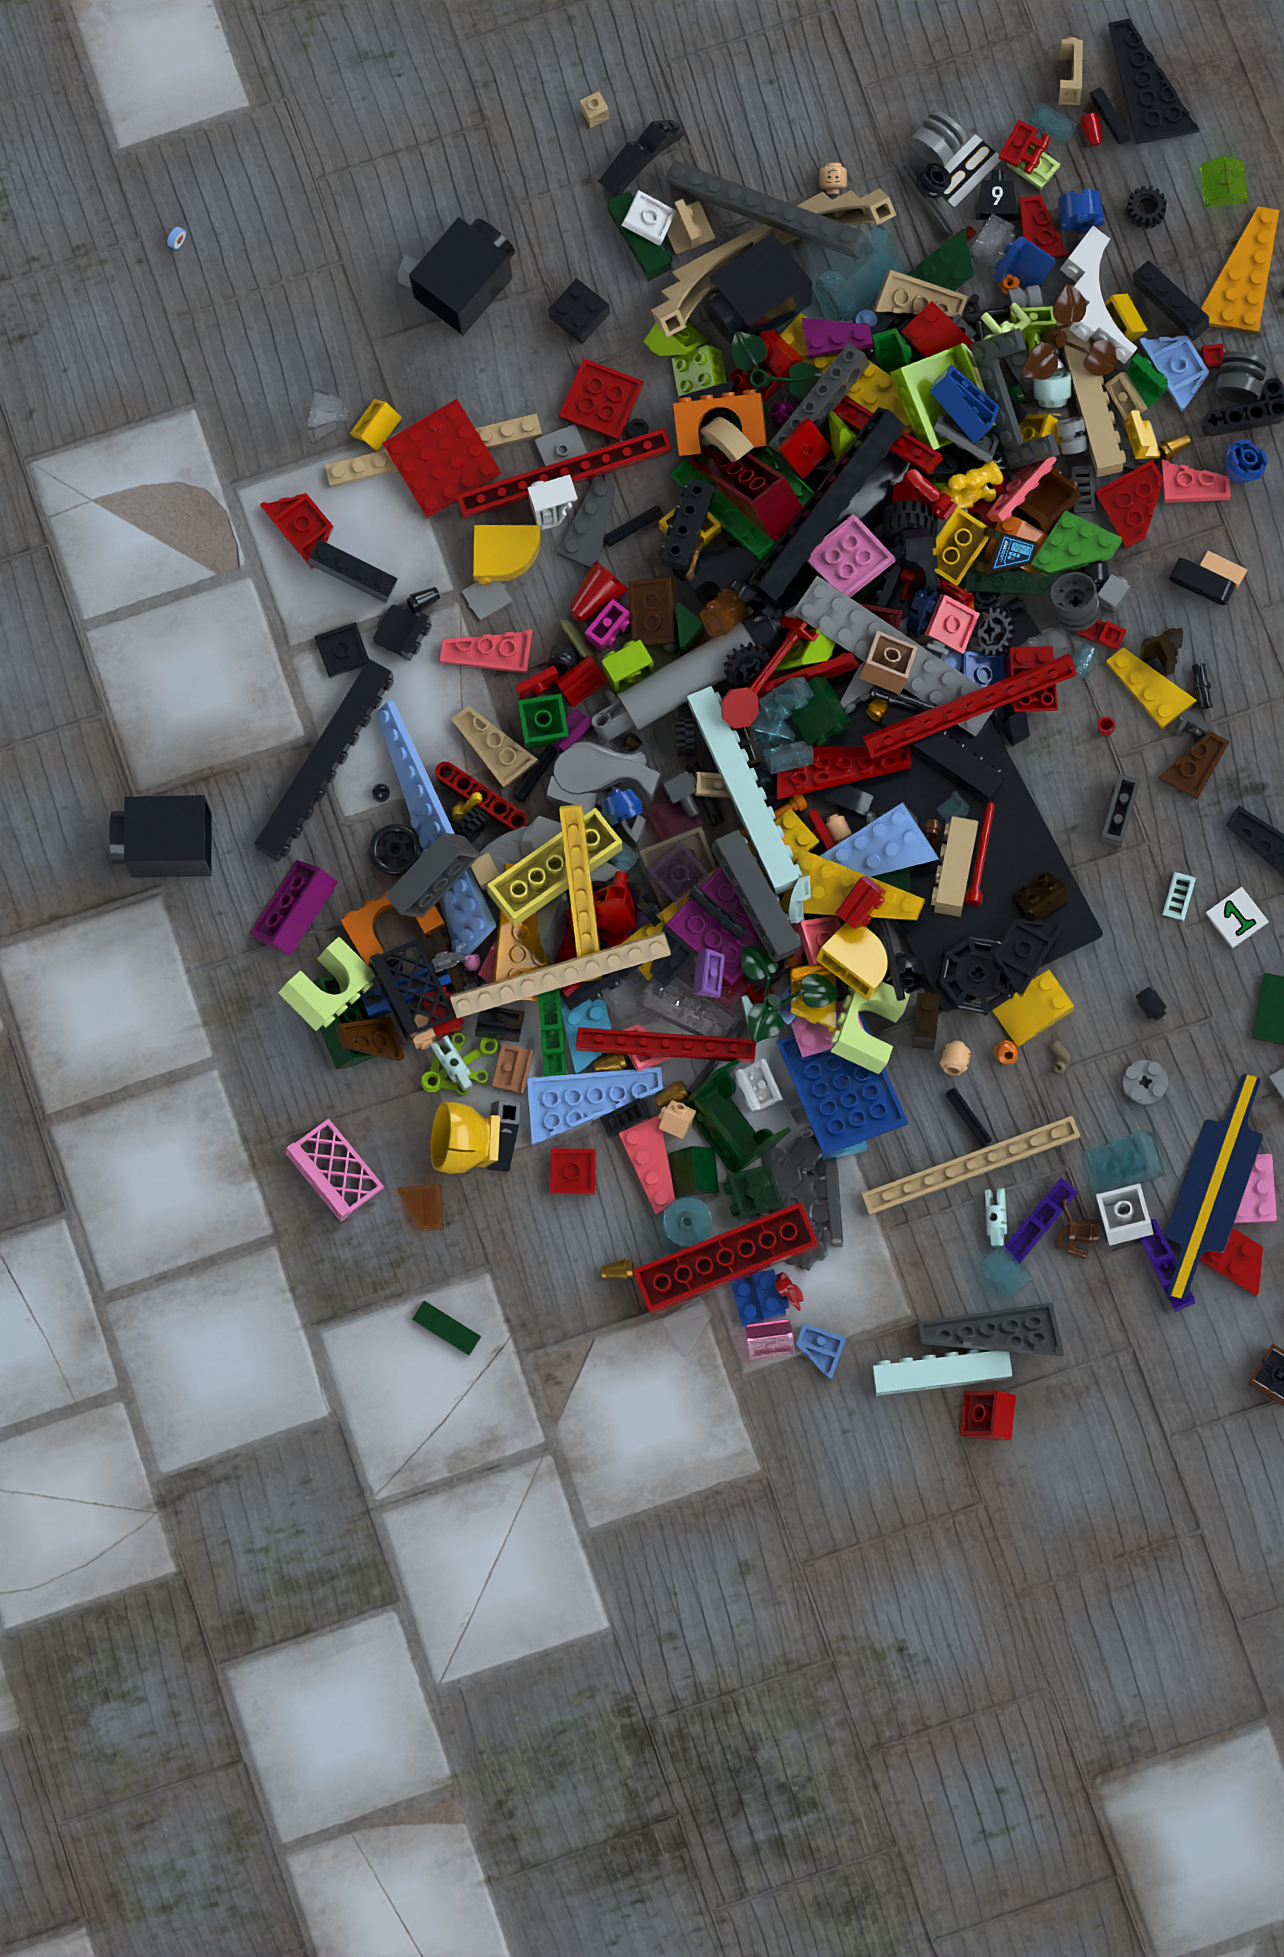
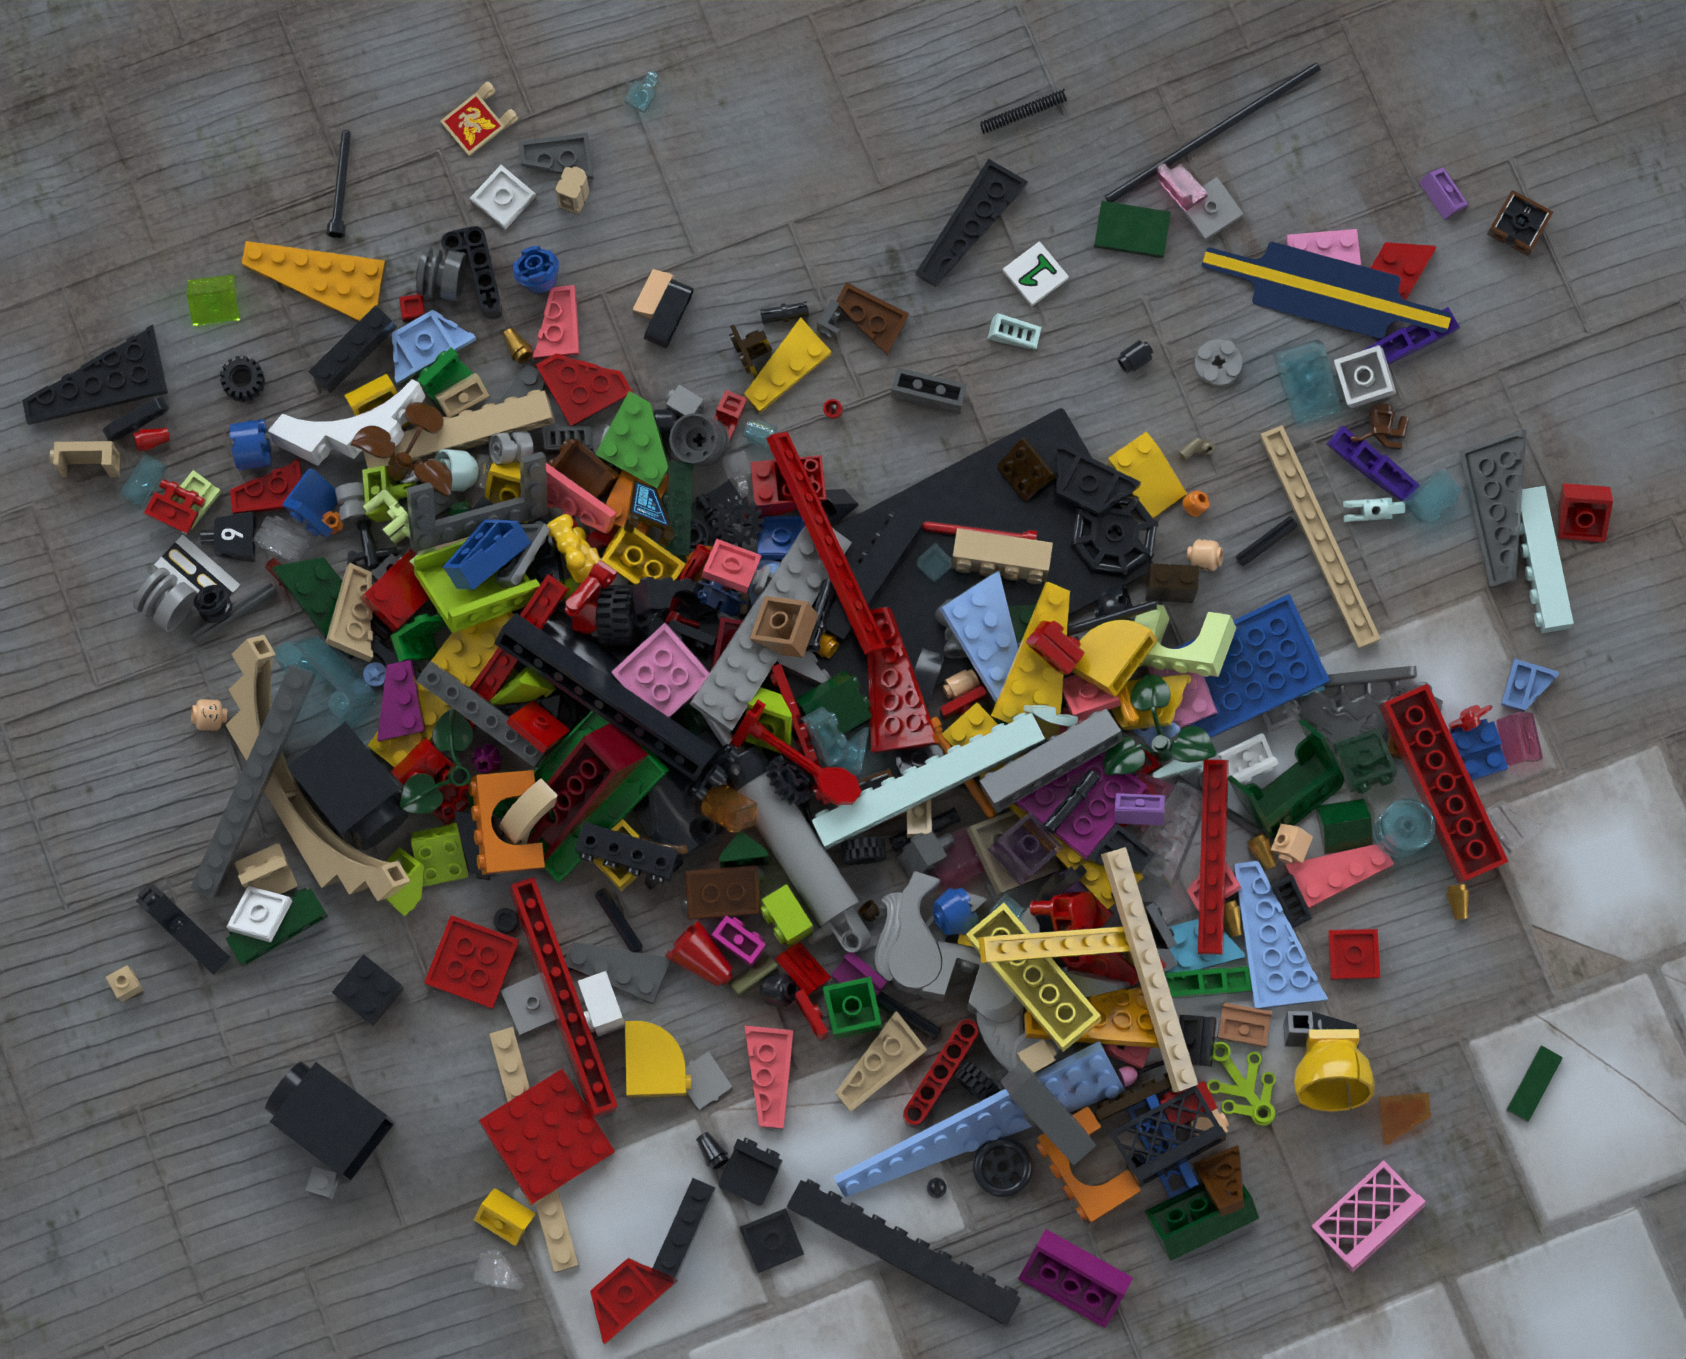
camera: 100 degrees left, 0 degrees up
yellowish green arch [278,937,375,1031] -> none
light aqua hinge [430,1035,472,1091] -> none
clear plate [432,943,471,972] -> none
yellow piece [452,792,482,823] -> none
clear light blue bracket [762,740,813,774] -> none
reddish brown plate [923,819,941,847] -> none
yellow panel [1124,410,1160,459] -> none

